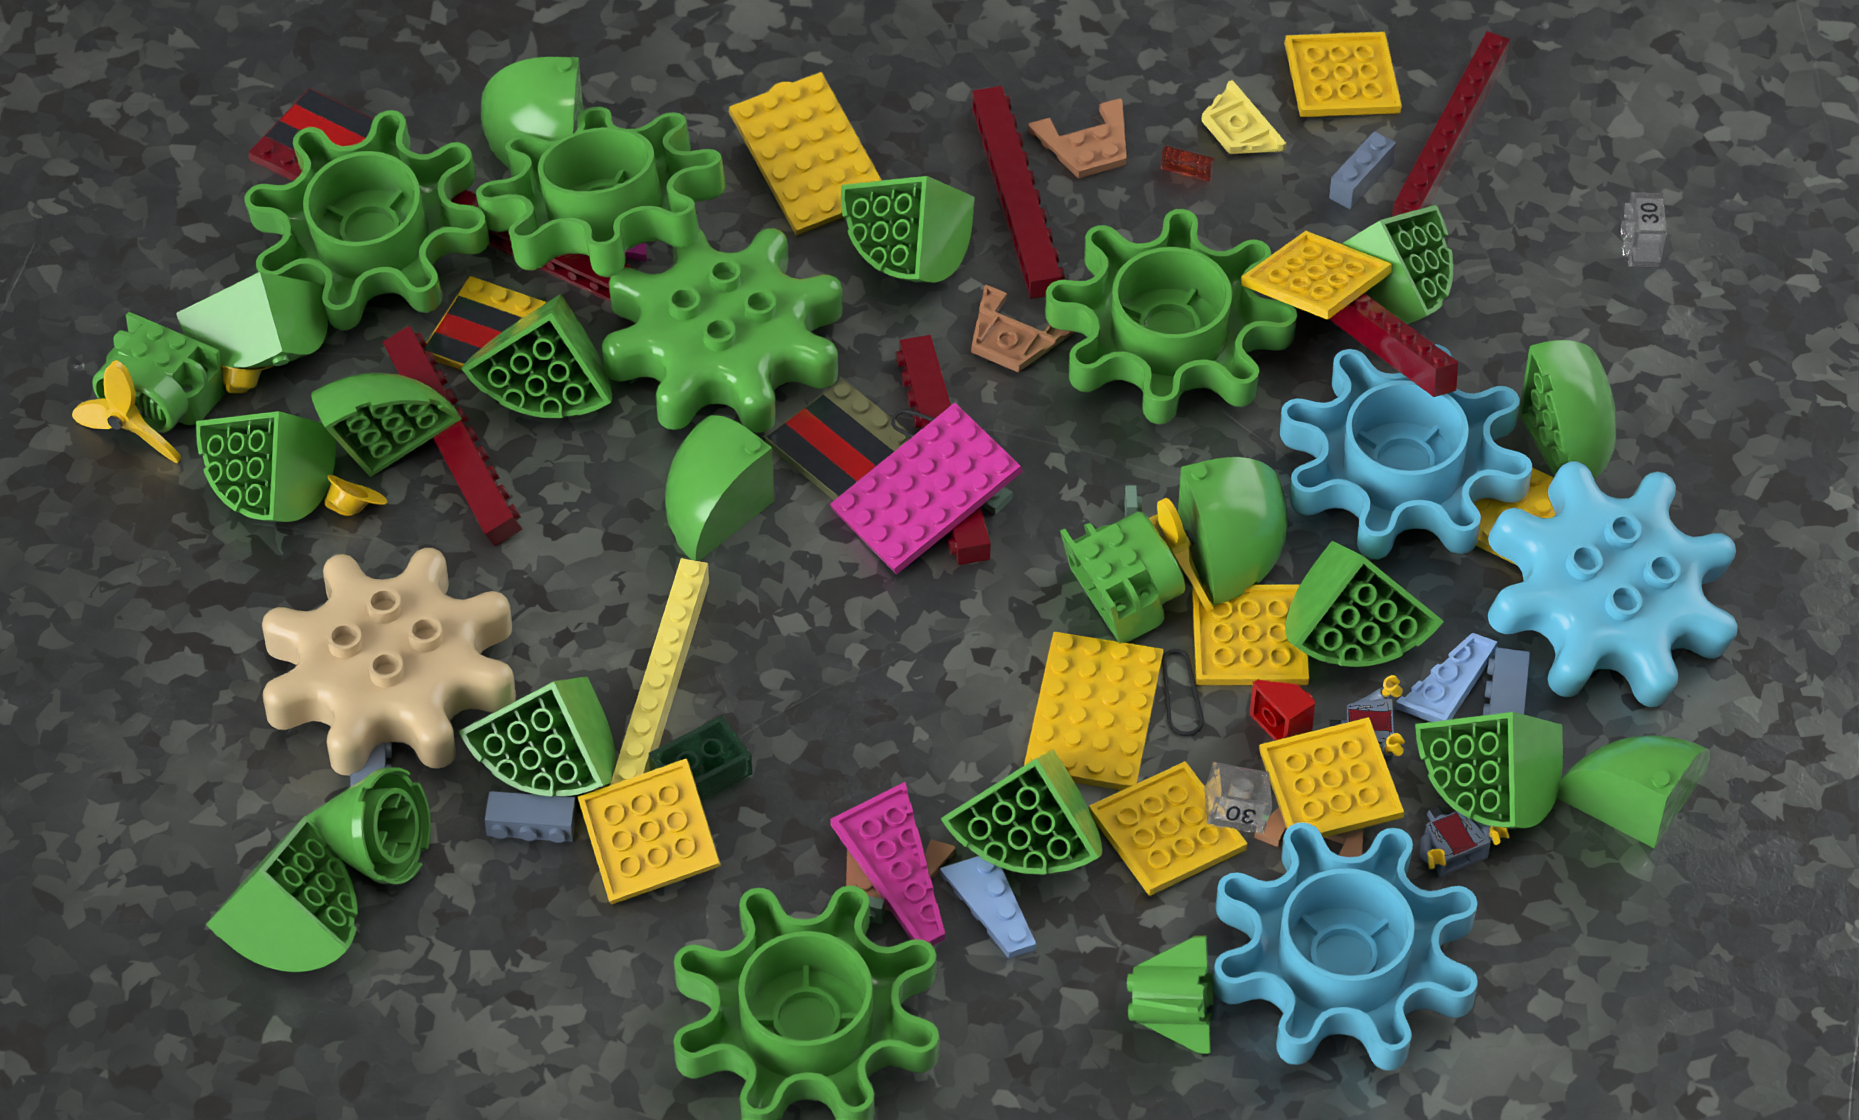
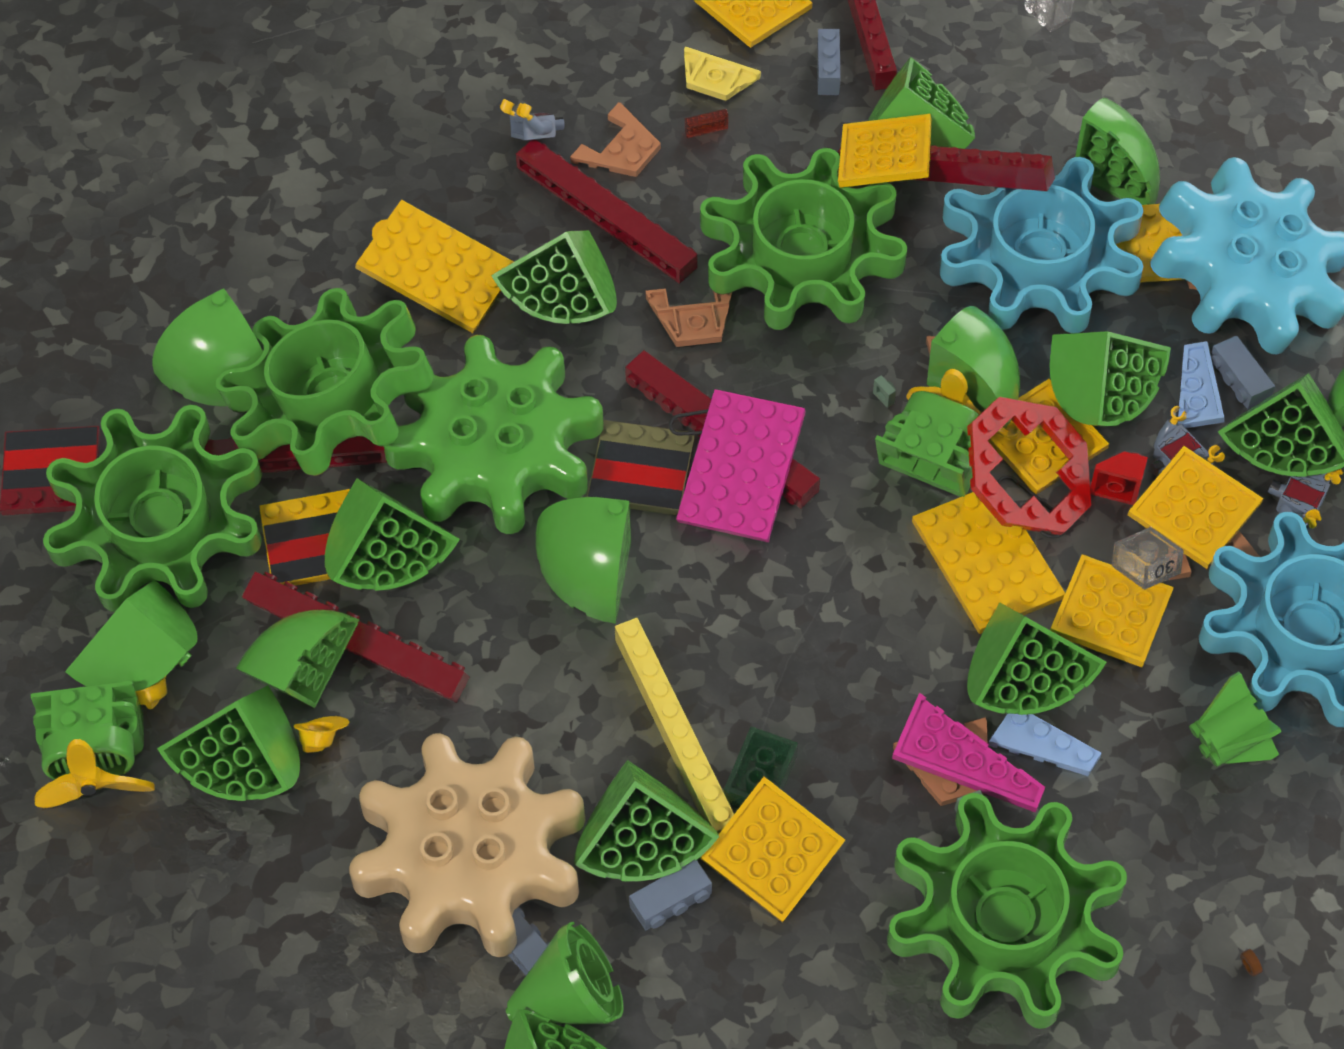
camera: 35 degrees left, 5 degrees up
none -> sand blue torso [500,99,565,140]
none -> plate [967,397,1091,535]

